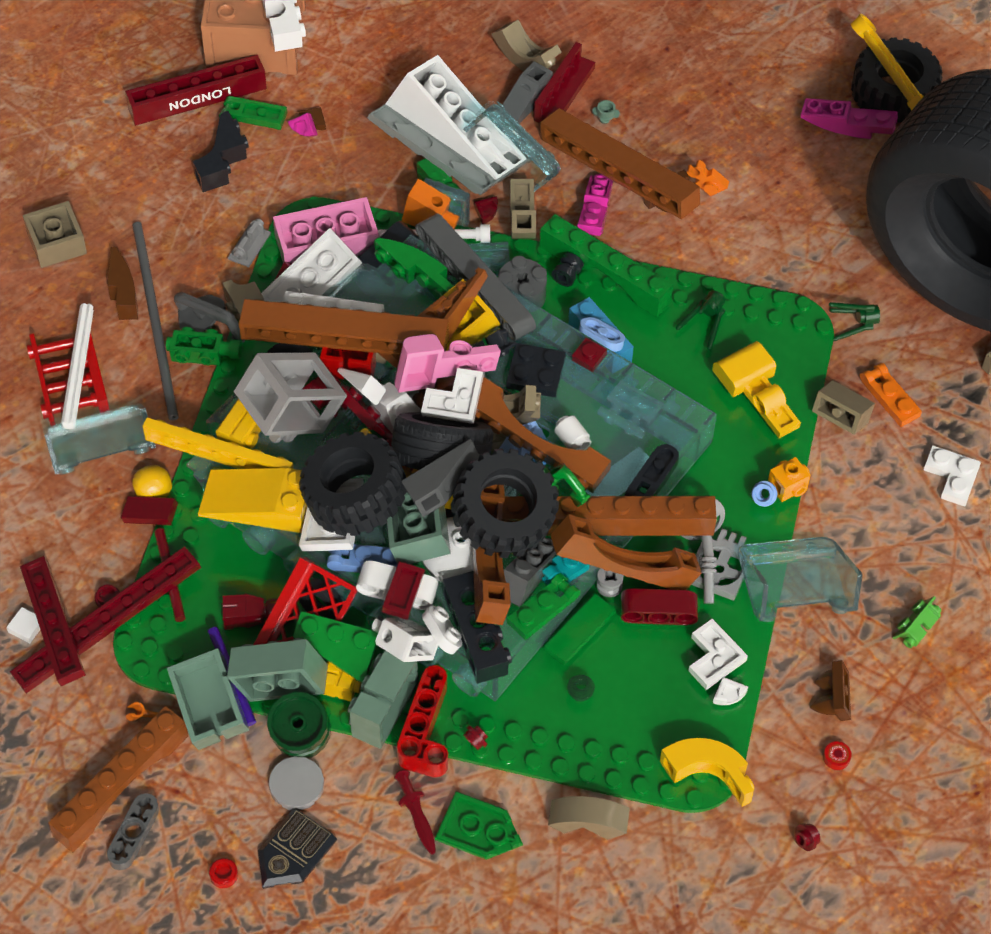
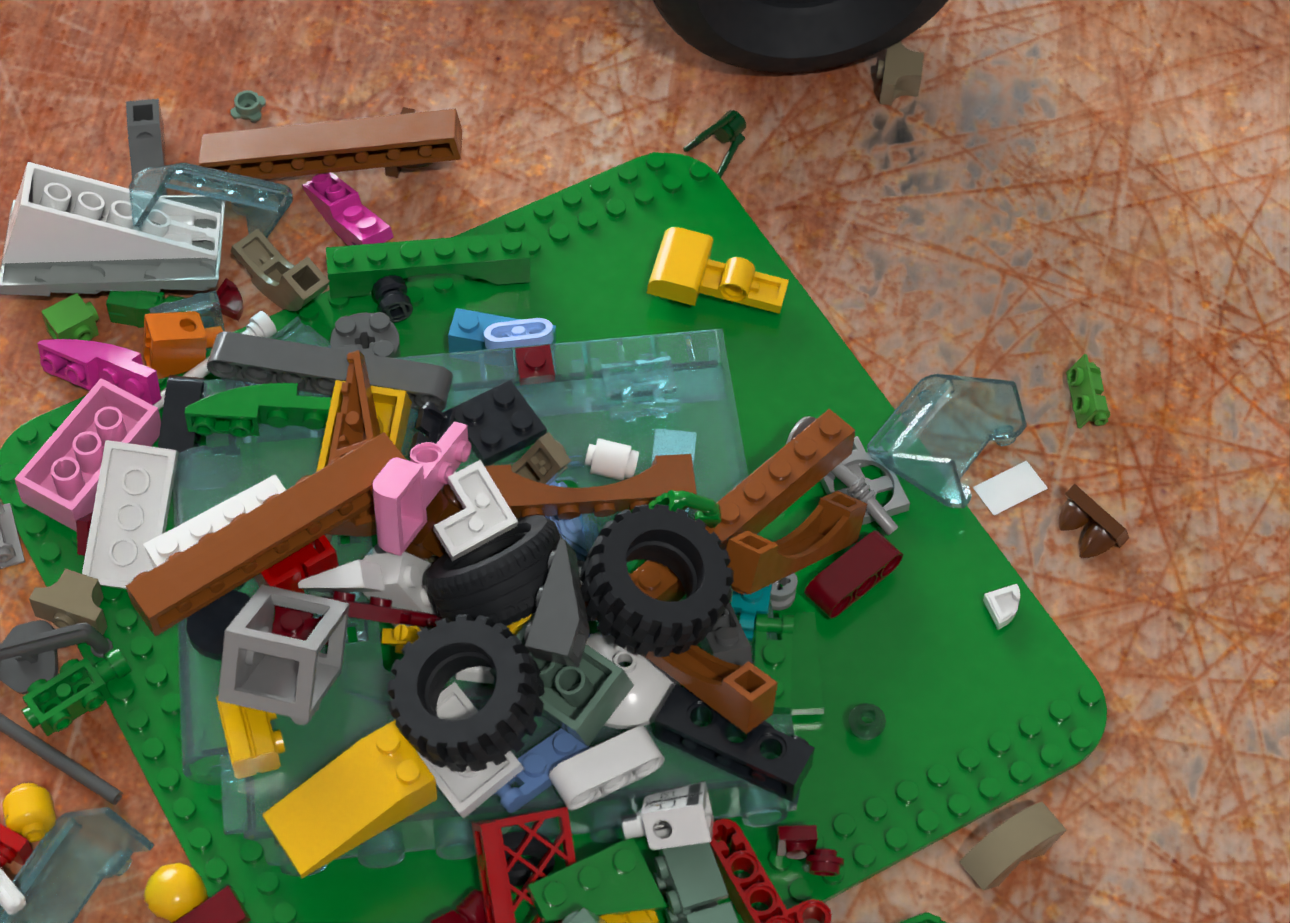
camera: 45 degrees left, 0 degrees up
yellow plate [143,418,293,469] -> none
dark red tile [382,561,425,620] -> none
white plate [422,606,462,654] -> none
dark tan arch [492,20,562,72] -> none
dark red fence [534,42,595,123] -> none
black plate [625,444,679,496] -> none
yellow arch [660,738,754,807] -> none
dark green plant [676,290,725,350] -> none
orange plate [687,160,729,196] -> none
white plate [689,619,748,690] -> none
light blue plate [752,481,778,507] -> none
light orange brick [768,457,810,502] -> none
dark red plate [795,823,820,851] -> none
dark tan brick [812,380,875,435] -> none
red tile [823,741,852,770] -> none
orange plate [860,362,922,427] -> none
white plate [924,446,981,507] -> none
none -> yellow head [2,783,56,842]
none -> dark pink slope [37,339,162,405]
none -> bright green brick [41,293,99,341]
none -> dark red plate [776,825,818,859]
none -> white sticker [973,460,1048,516]

